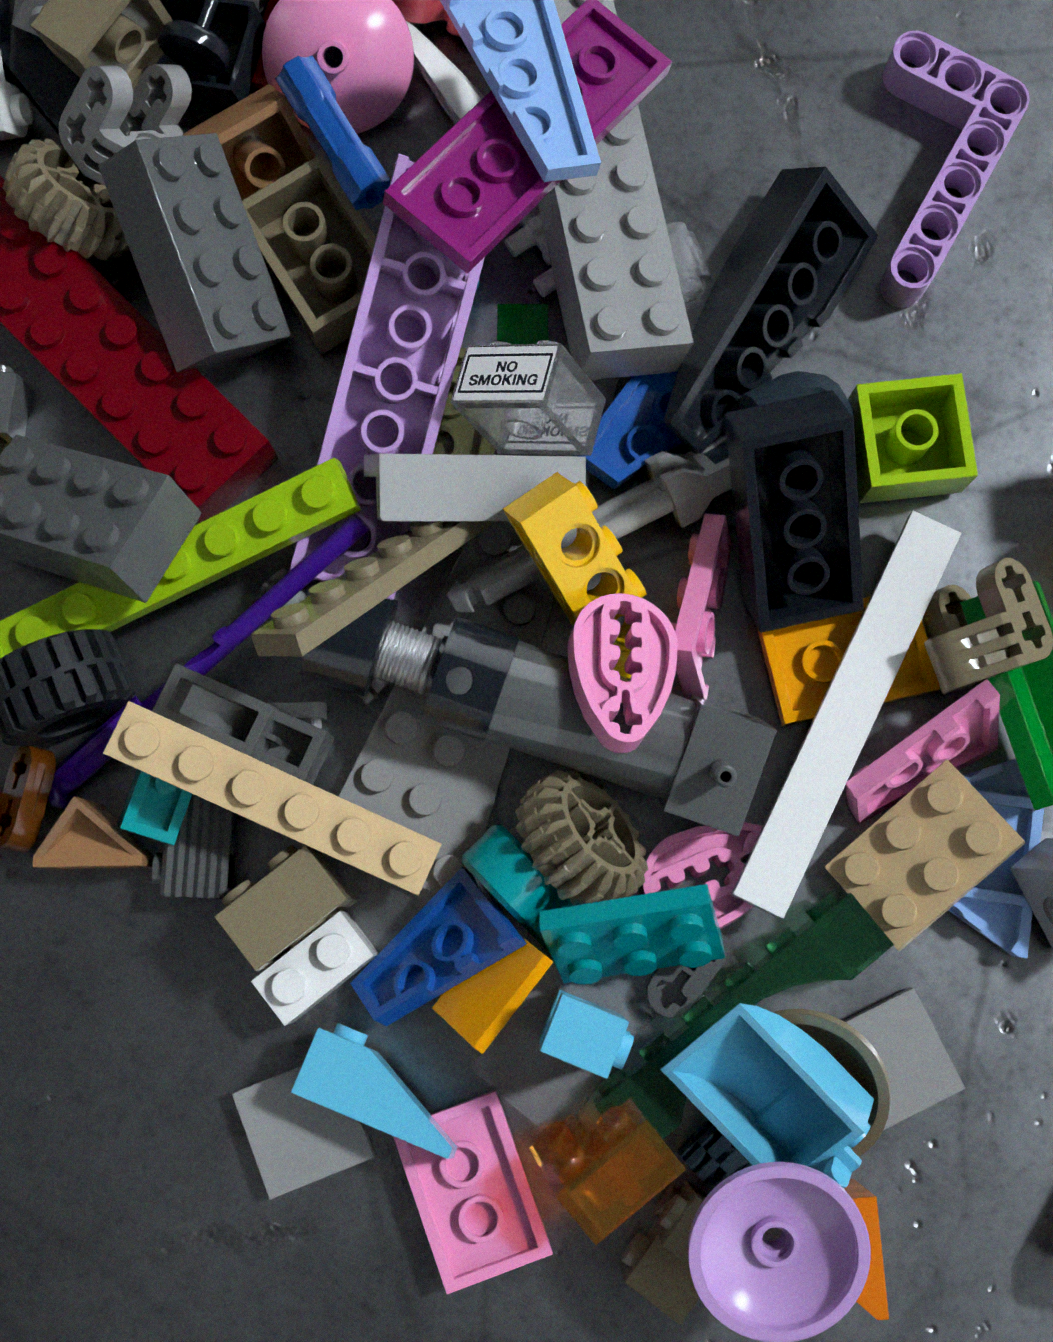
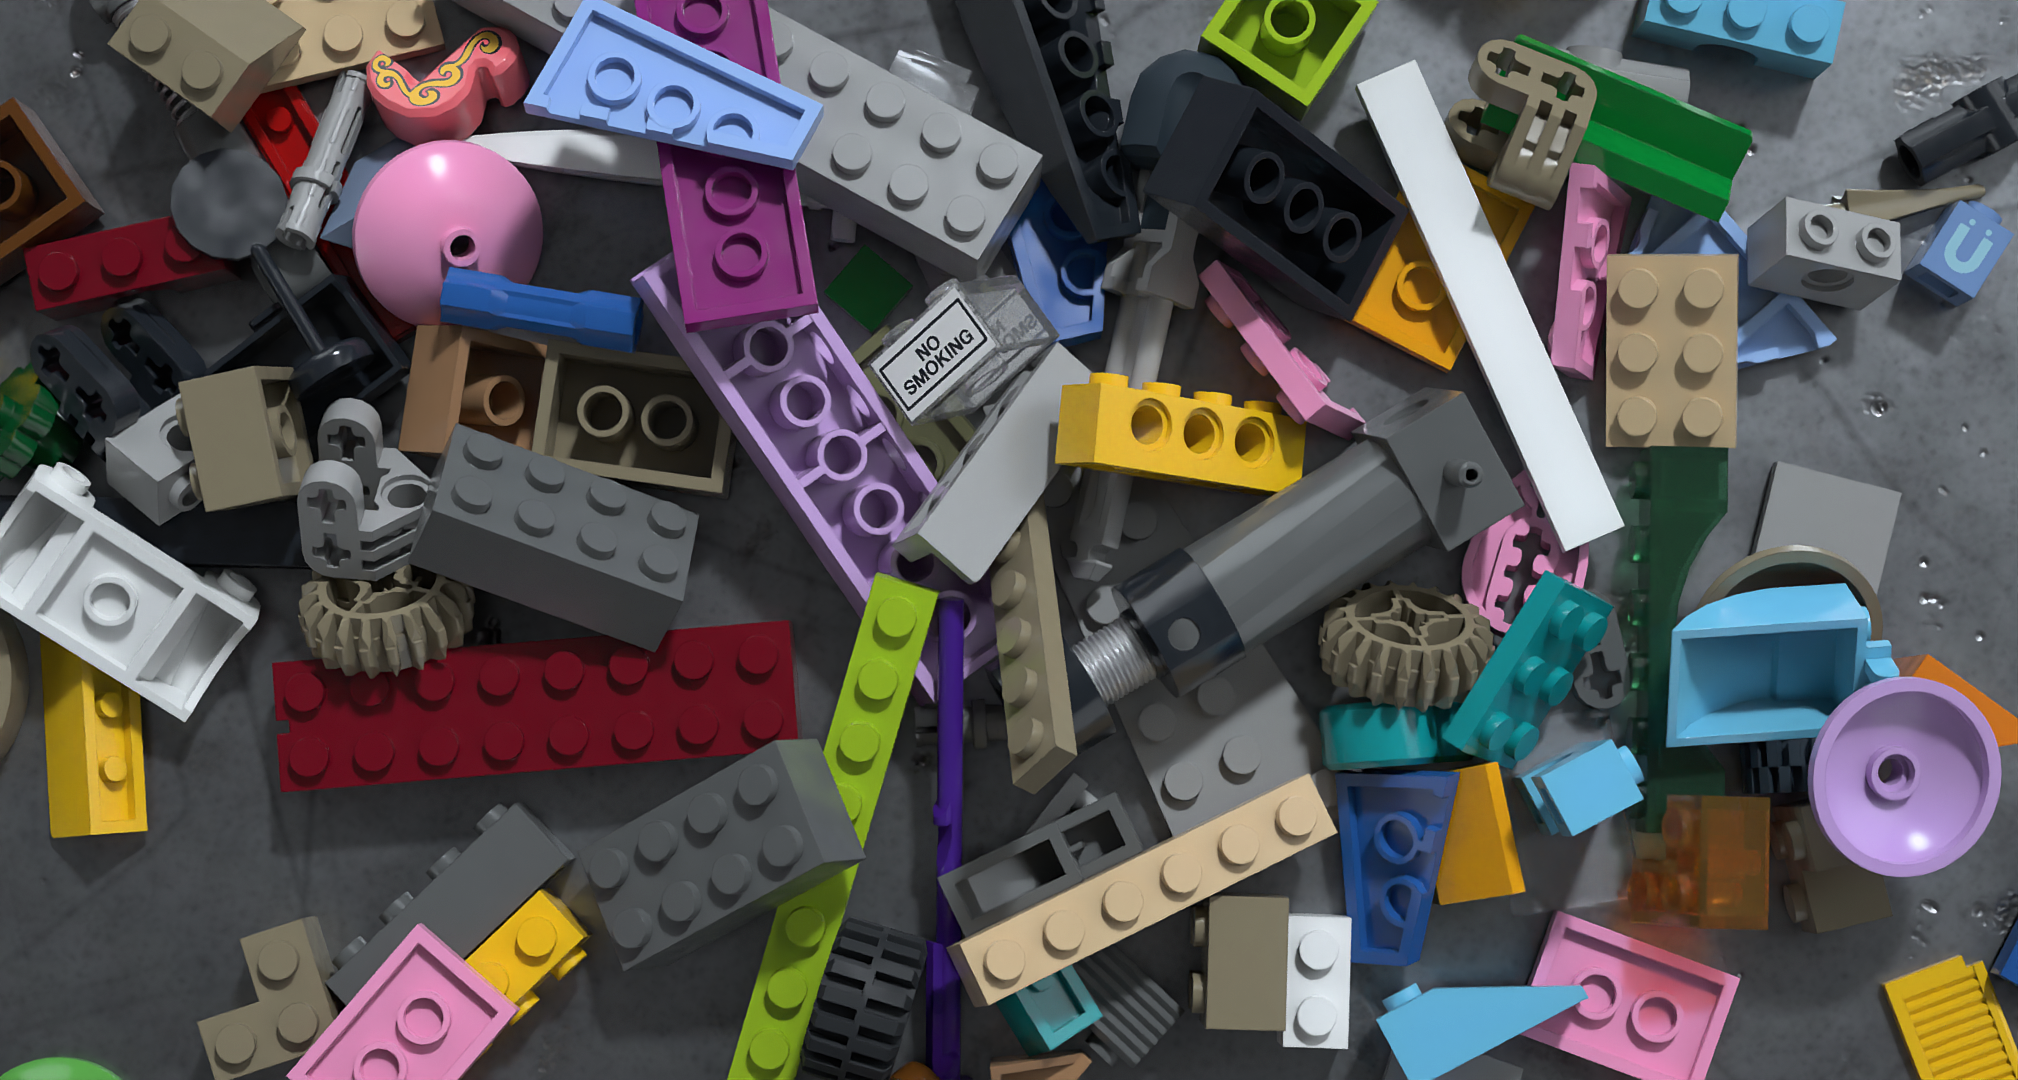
camera: 50 degrees left, 5 degrees up
bright pink piece [567,593,678,753] -> none

